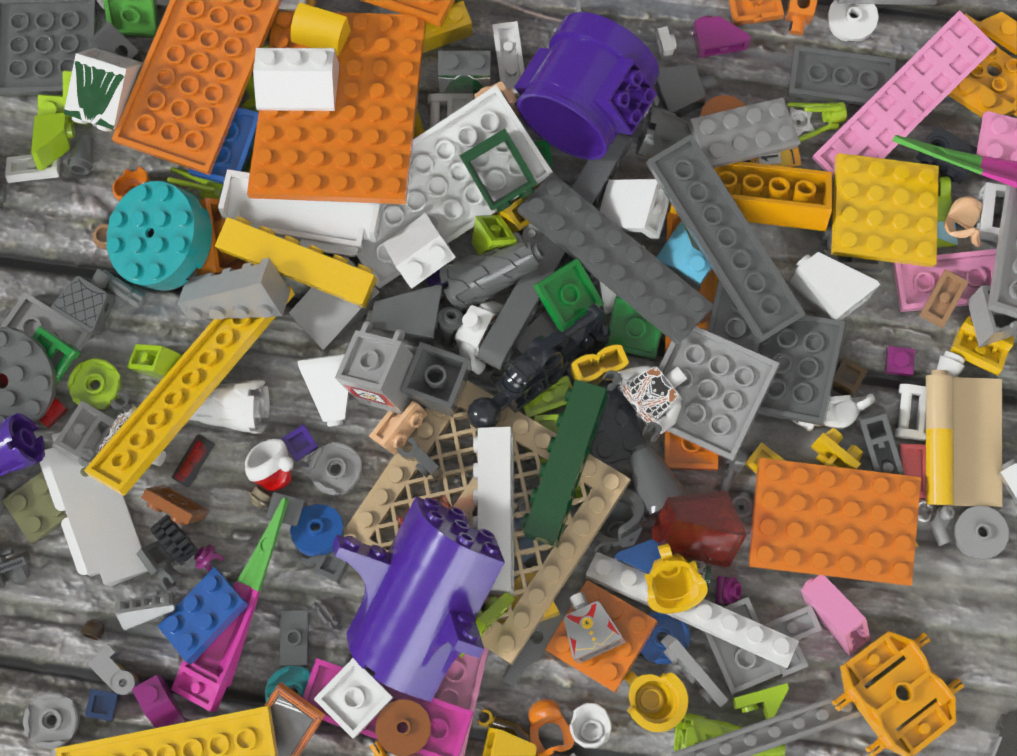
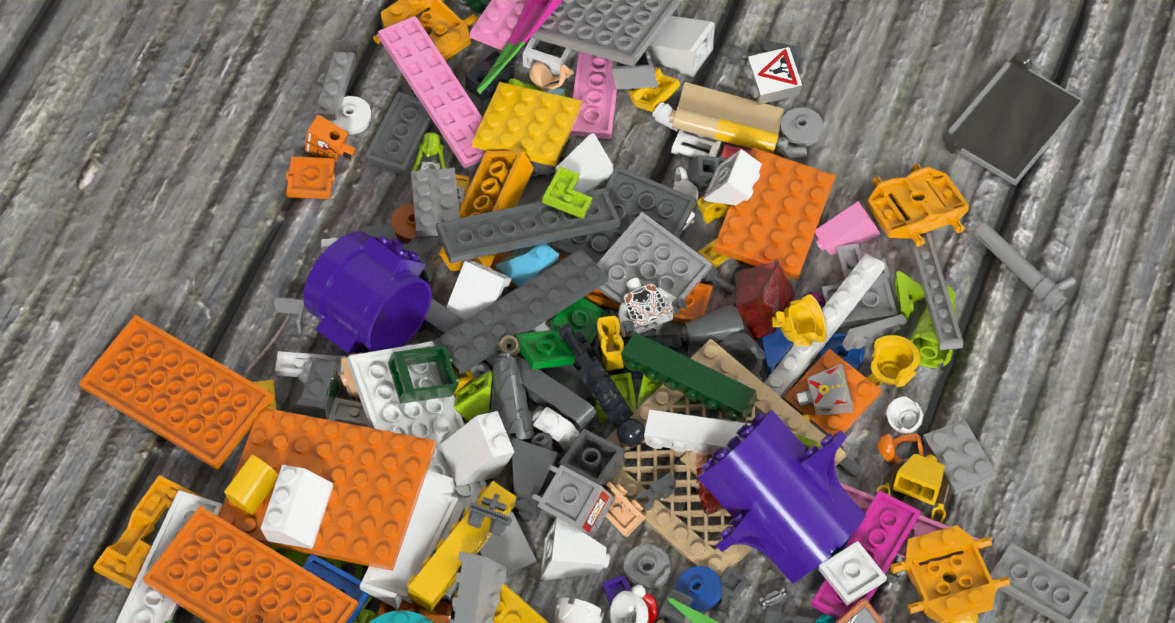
camera: 80 degrees left, 20 degrees down
dark orange plate [375,699,432,756] -> none
magenta slope [692,15,751,58] -> none
dark brown panel [832,357,868,398] -> none
magenta plate [884,346,915,377] -> none
medium nougat plate [918,269,969,328] -> none
none -> dark grey hips [468,494,512,537]
none -> dark tan plate [497,335,520,356]
none -> lime plate [542,166,593,219]
none -> white slope [704,149,762,205]

